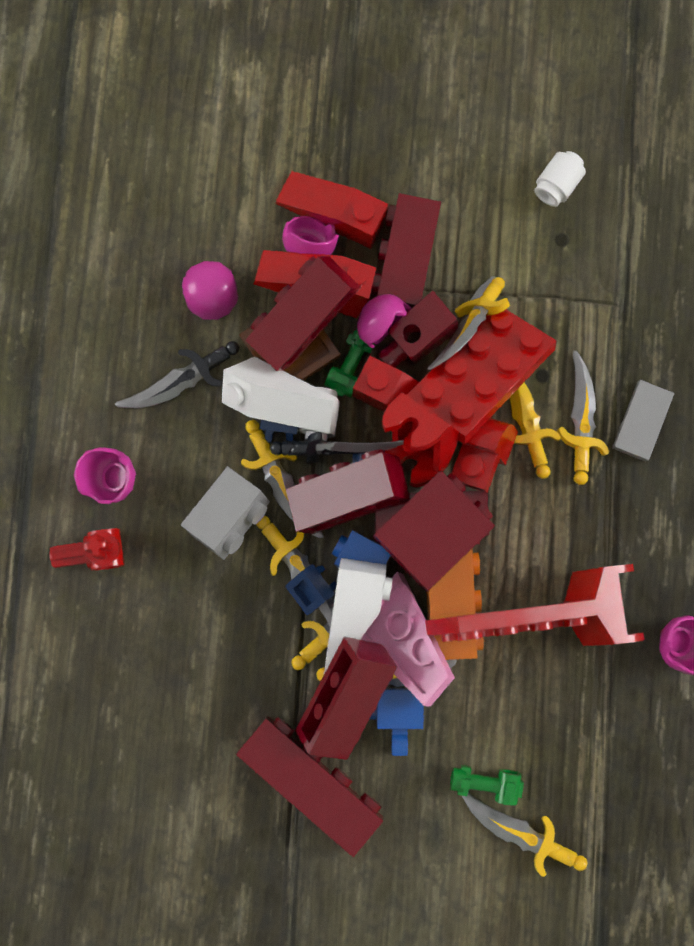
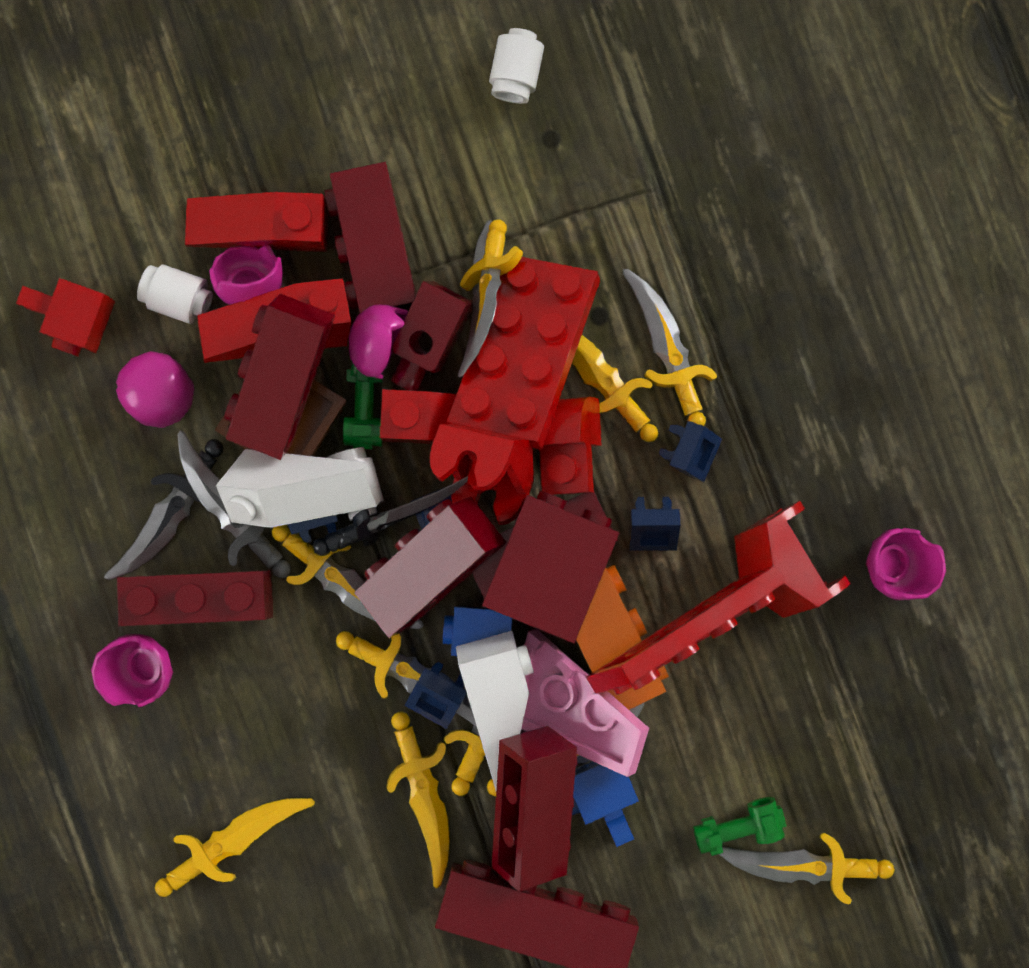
camera: 25 degrees left, 5 degrees up
red axle [49,528,124,571] -> none
light grey brick [181,466,270,560] -> none
light grey tile [612,380,674,462] -> none
none -> red brick [16,278,115,357]
none -> dark red brick [117,571,273,626]
none -> white brick [137,264,213,324]
none -> yellow piece [155,798,315,897]
none -> piece [177,430,291,578]
none -> yellow piece [386,711,450,889]
none -> dark blue tile [629,497,681,551]
none -> dark blue tile [659,421,722,482]

